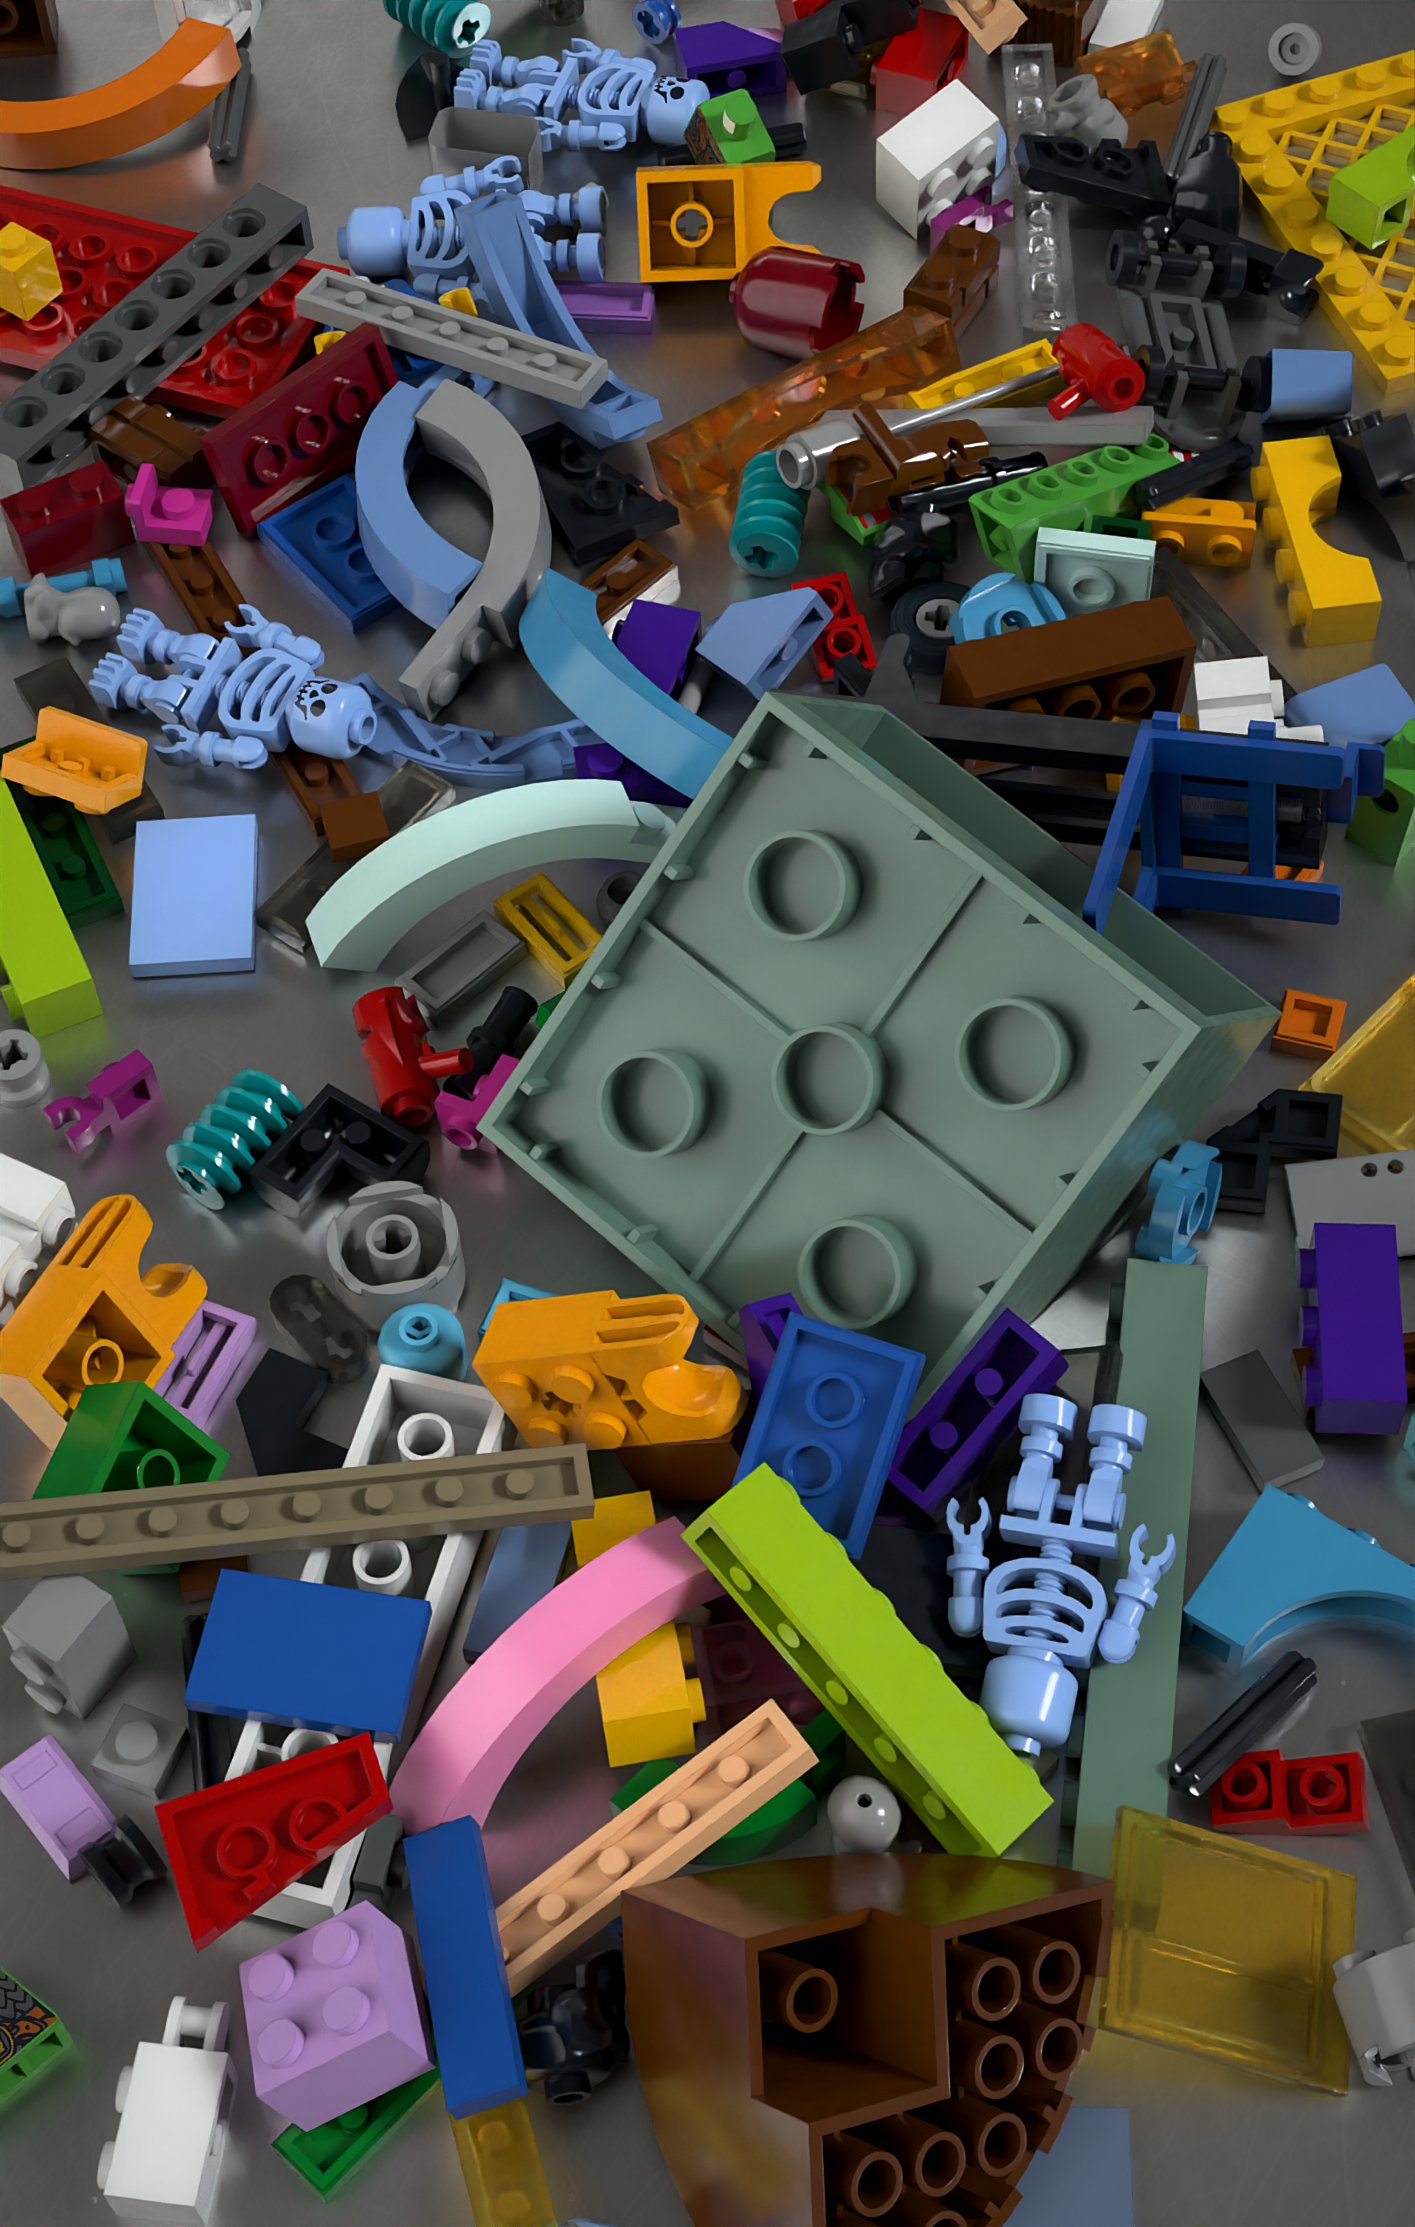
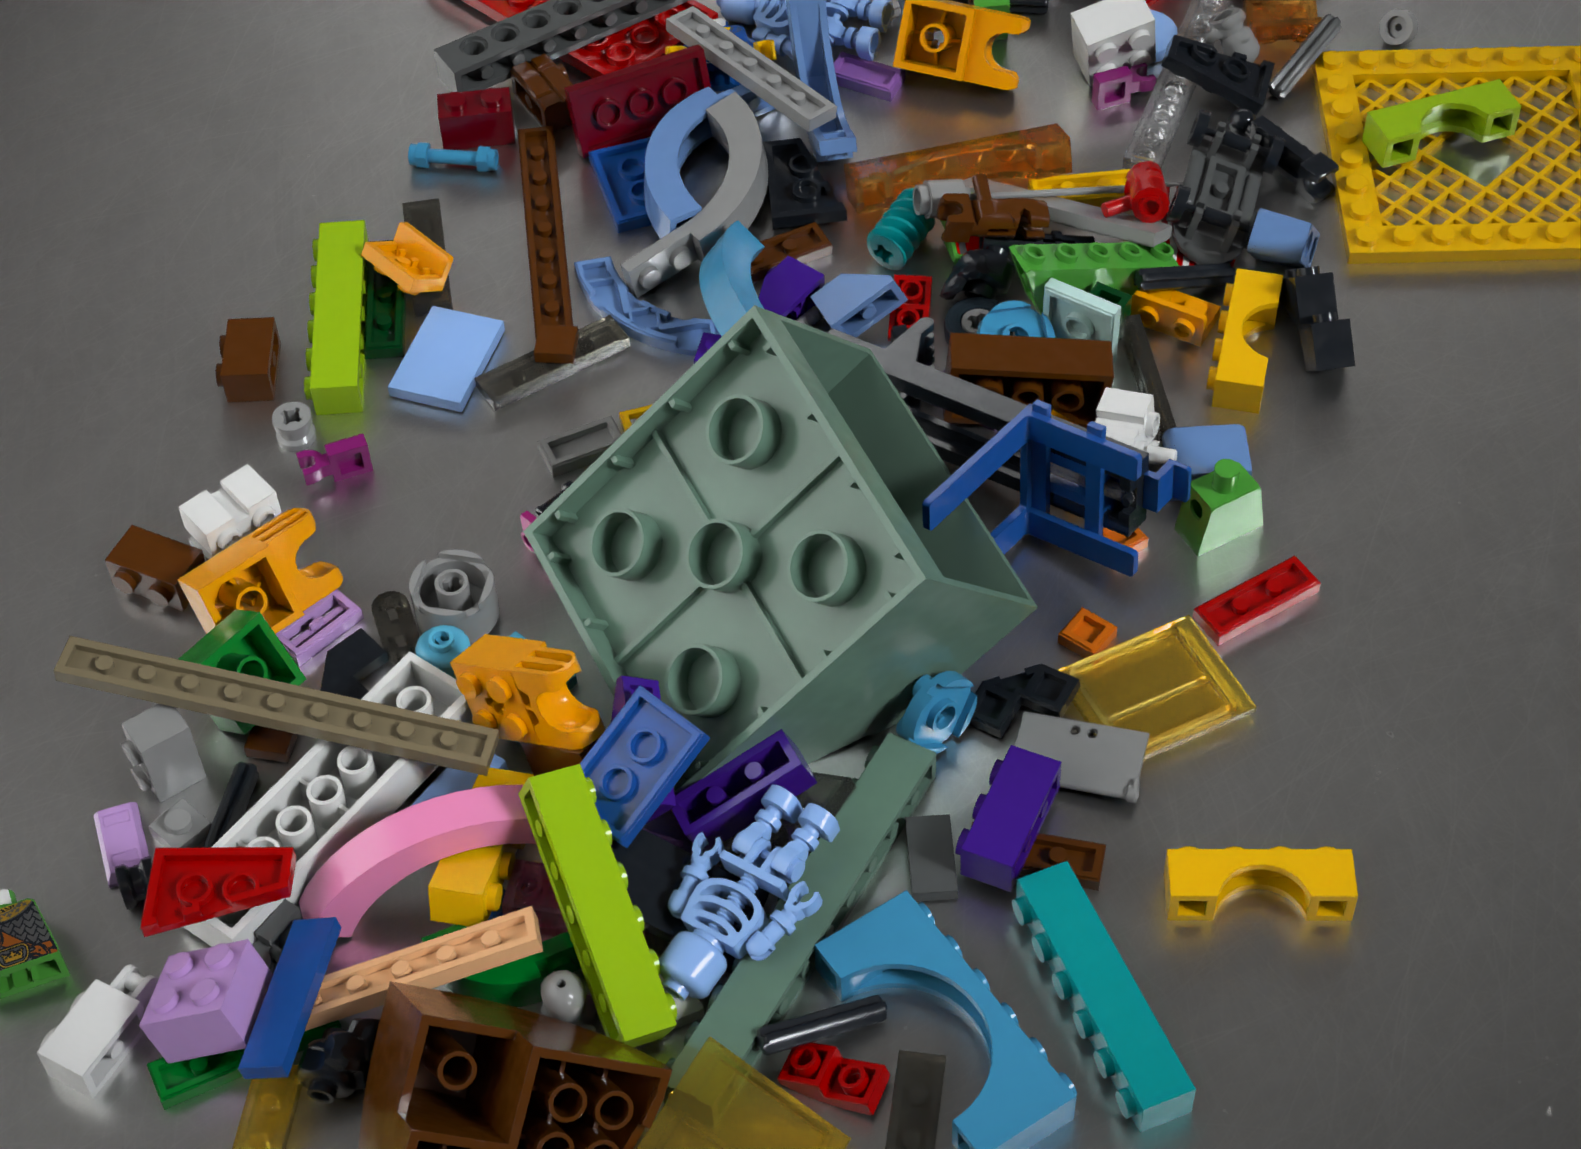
camera: 20 degrees right, 5 degrees down
light grey animal [24,573,121,646] -> none
light blue piece [88,604,377,770] -> none
dark pink bracket [125,463,217,547] -> none
teal piece [165,1068,304,1210] -> none
blue tile [183,1568,432,1744] -> none
black brick [248,1083,430,1218] -> none
light aqua arch [305,779,688,972] -> none
red piece [352,986,474,1127] -> none
dark red cylinder [729,246,865,370] -> none
reddish brown brick [903,223,1000,352] -> none
black piece [1171,131,1243,236] -> none

